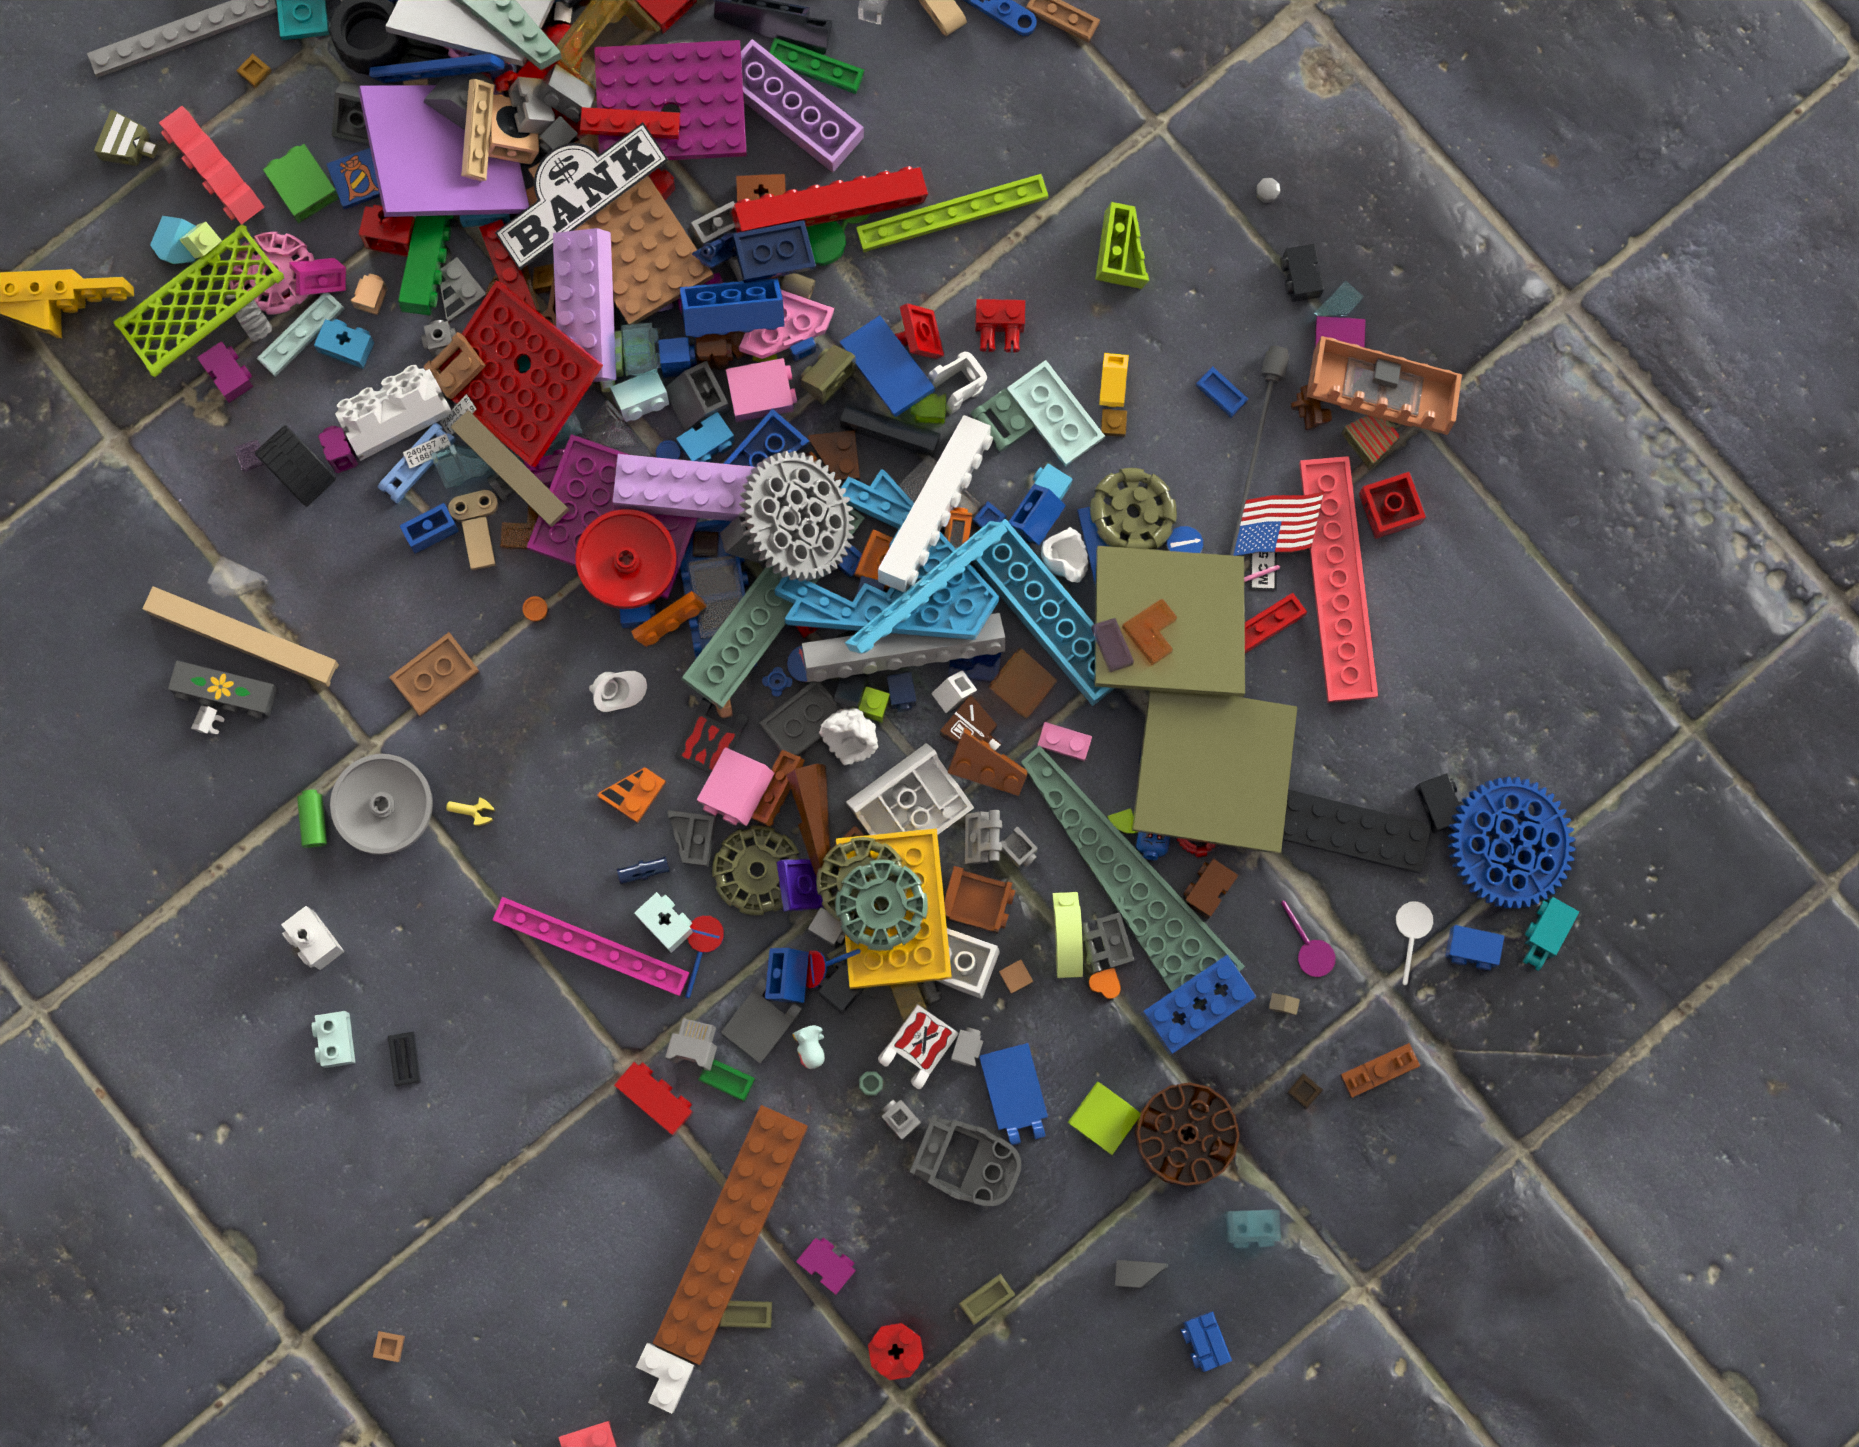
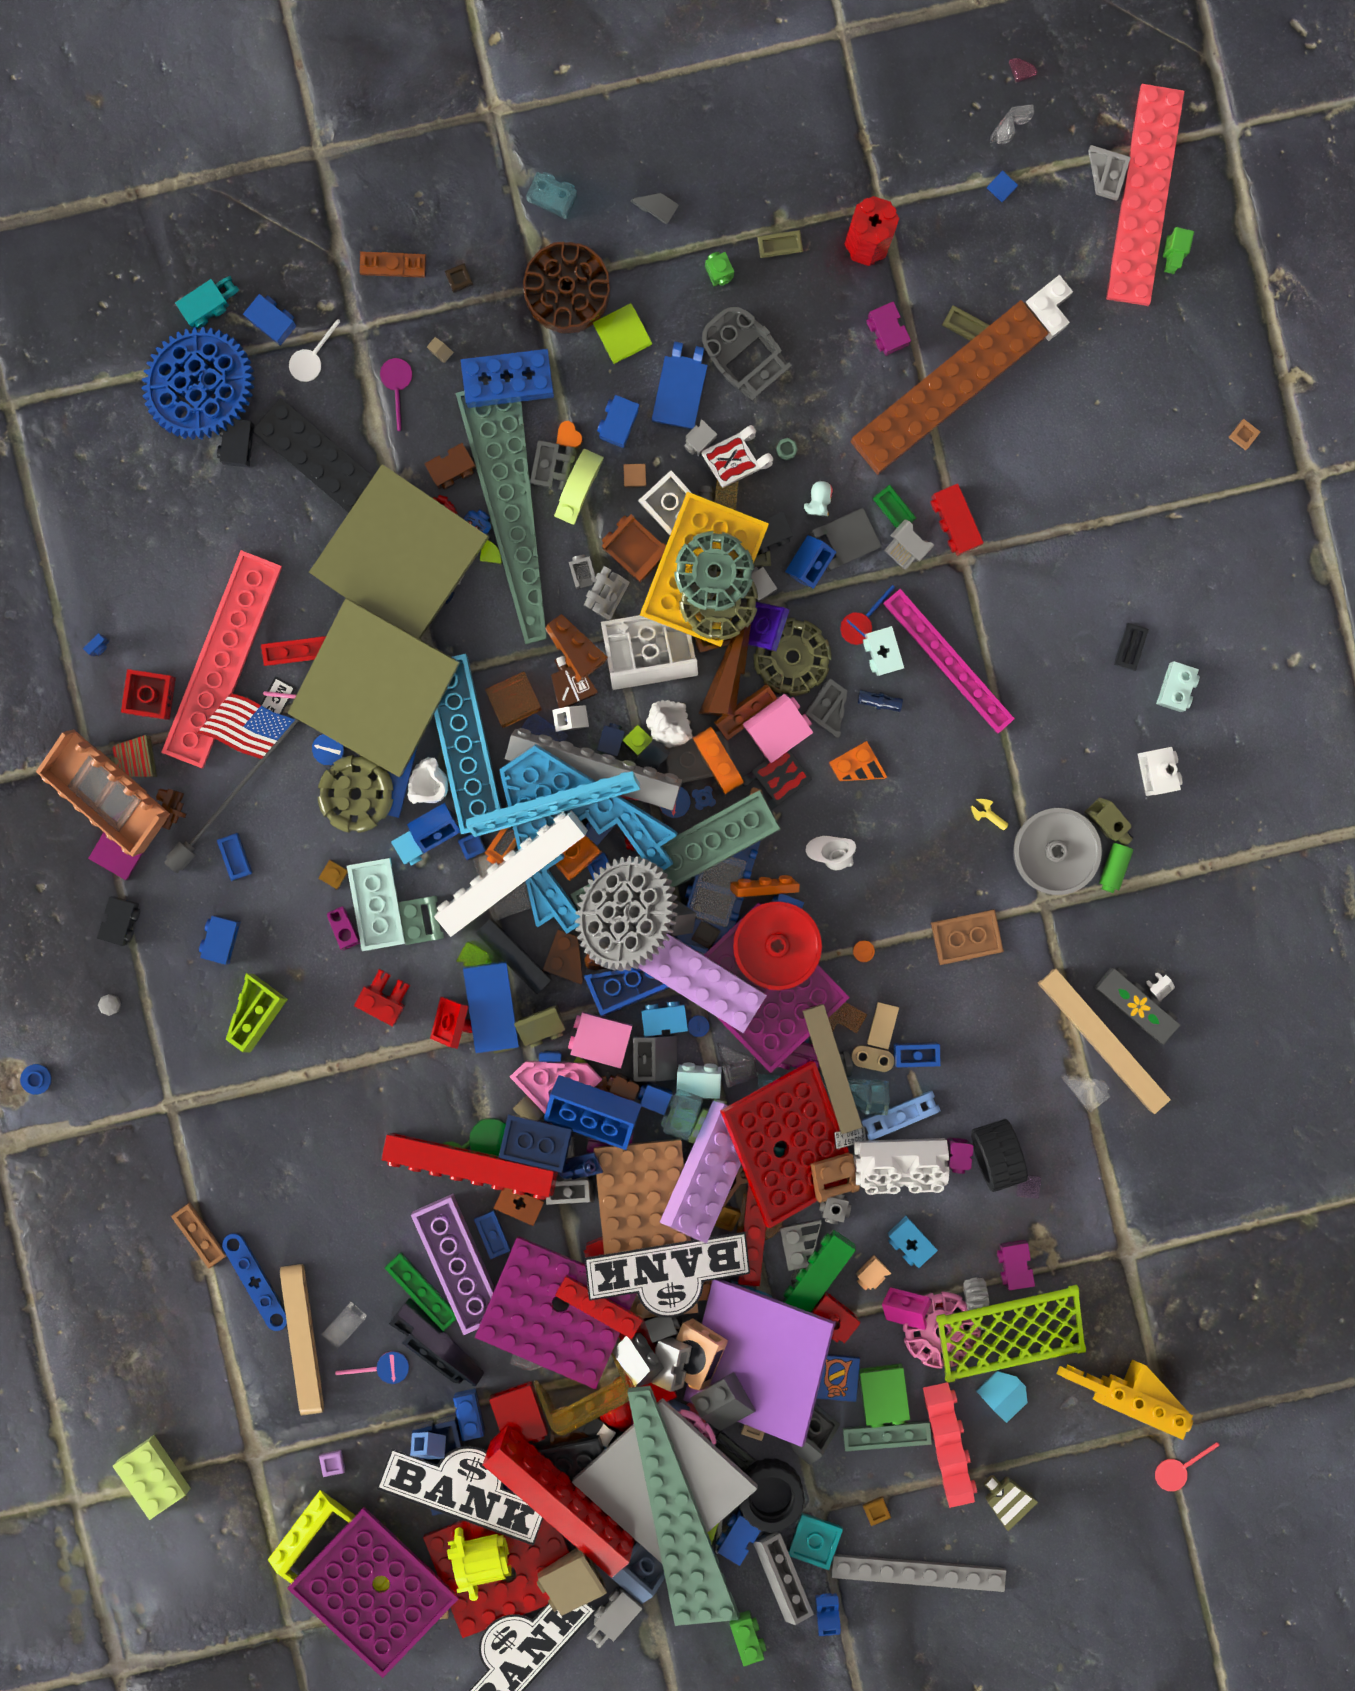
camera: 150 degrees left, 10 degrees up
yellowish green brick [179,222,221,259] -> none
light aqua tile [256,292,345,377] -> none
blue tile [369,54,505,83] -> none
white sticker [403,434,453,468] -> none
tan tile [461,79,494,182] -> none
red arm [494,70,520,93] -> none
red piece [806,949,861,988] -> none
lime plate [856,174,1048,252] -> none
light grey window [882,1100,921,1141] -> none
white piece [927,352,987,415] -> none
bright pink plate [1037,722,1092,761] -> none
tile [1091,618,1134,672] -> none
yellow slope [1099,353,1129,407] -> none
clear orange tile [1122,598,1177,665] -> none
blue brick [1180,1312,1232,1372] -> none
clear light blue slope [1315,281,1364,316] -> none
dark grey tile [1372,358,1401,389] -> none
none -> blue piece [20,1064,52,1095]
none -> blue plate [83,633,109,656]
none -> blue brick [199,915,241,965]
none -> magenta leg [327,906,360,950]
none -> blue plate [474,1210,511,1259]
none -> blue brick [597,395,640,448]
none -> orange brick [692,727,744,794]
none -> bright green brick [705,252,734,286]
none -> sand green plate [843,1421,932,1451]
none -> olive torso [1084,797,1133,846]

